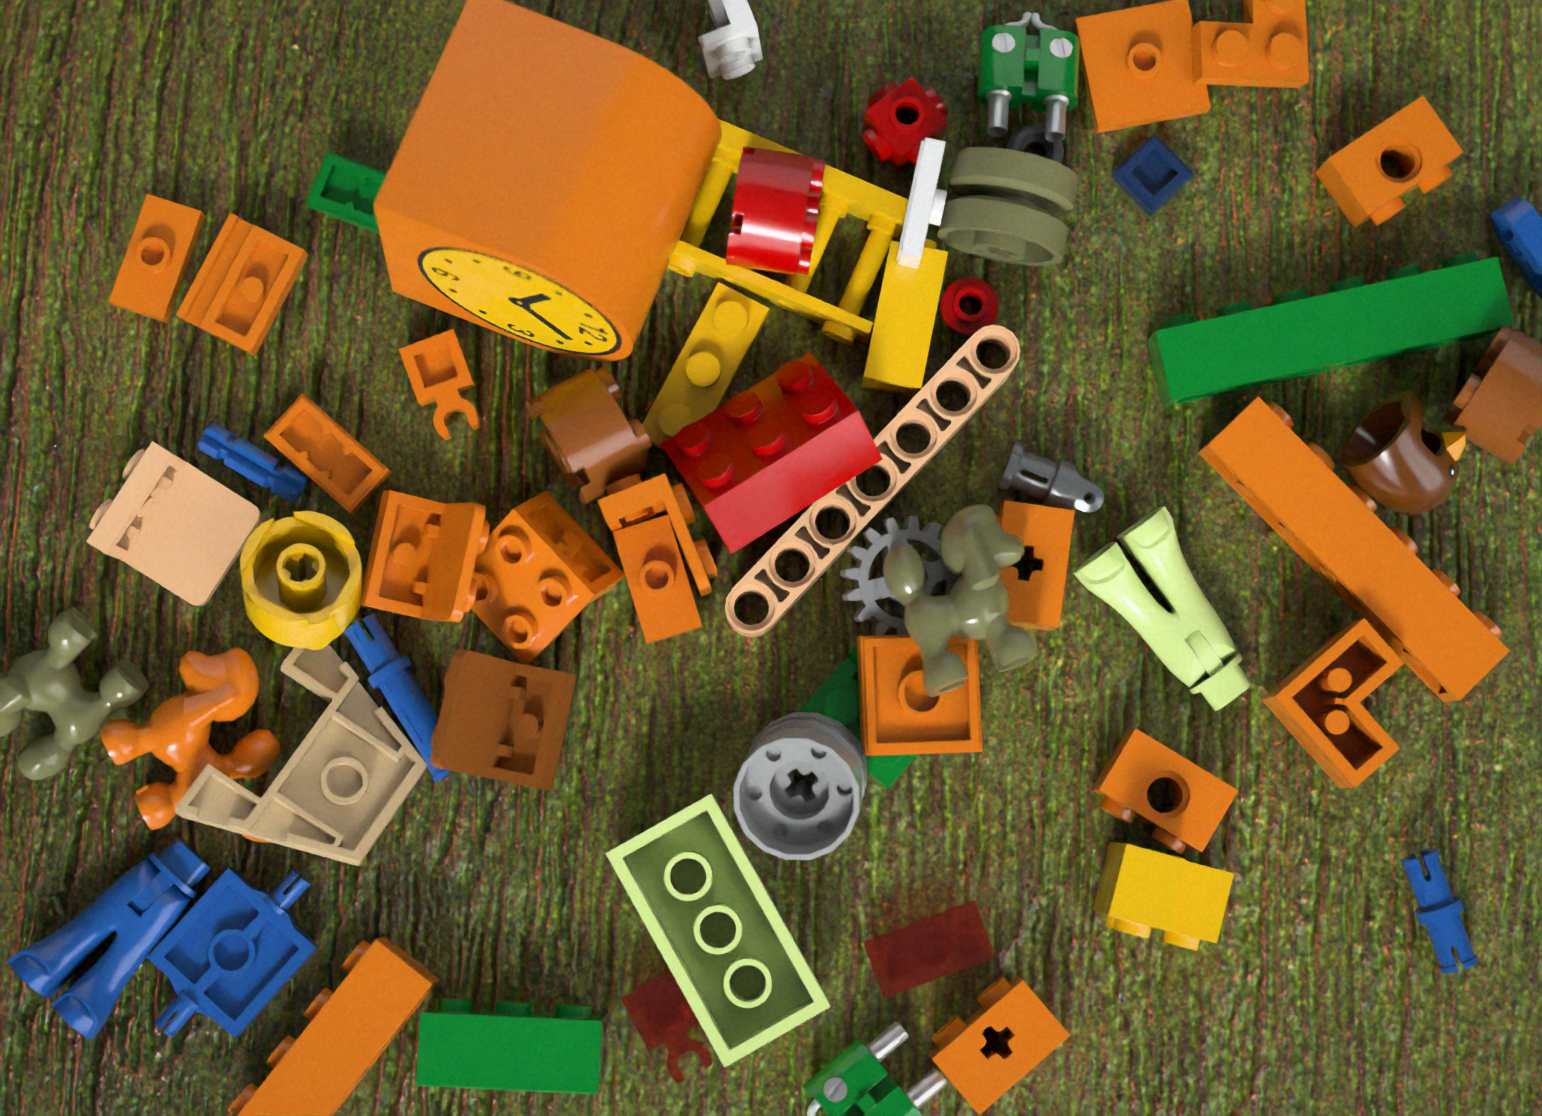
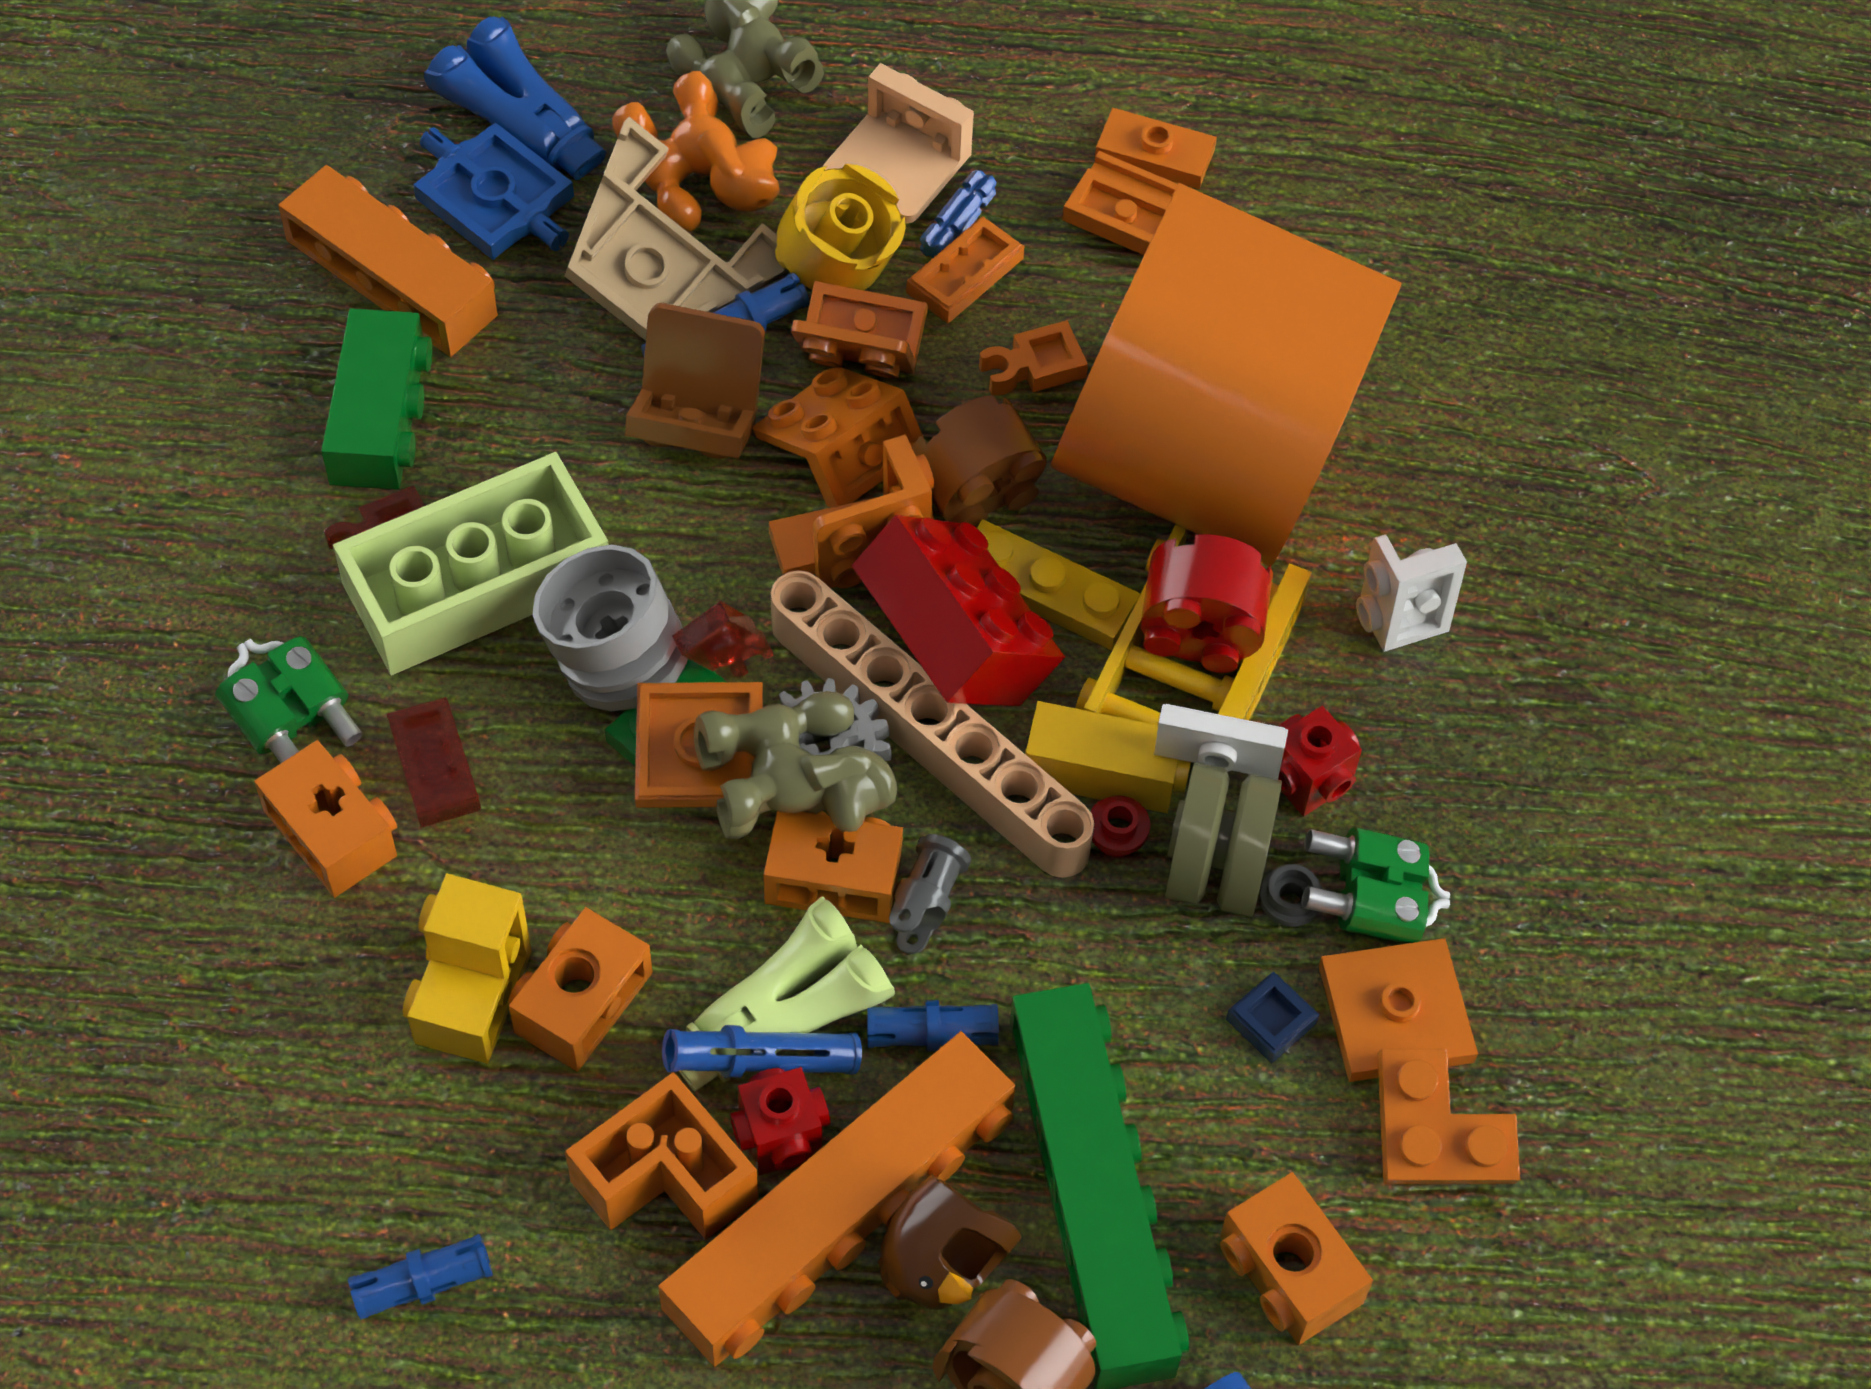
camera: 90 degrees right, 25 degrees down
none -> blue pin [662,1025,862,1078]
none -> clear red plate [672,601,774,677]
none -> red brick [729,1067,831,1176]
none -> blue pin [867,1000,999,1052]

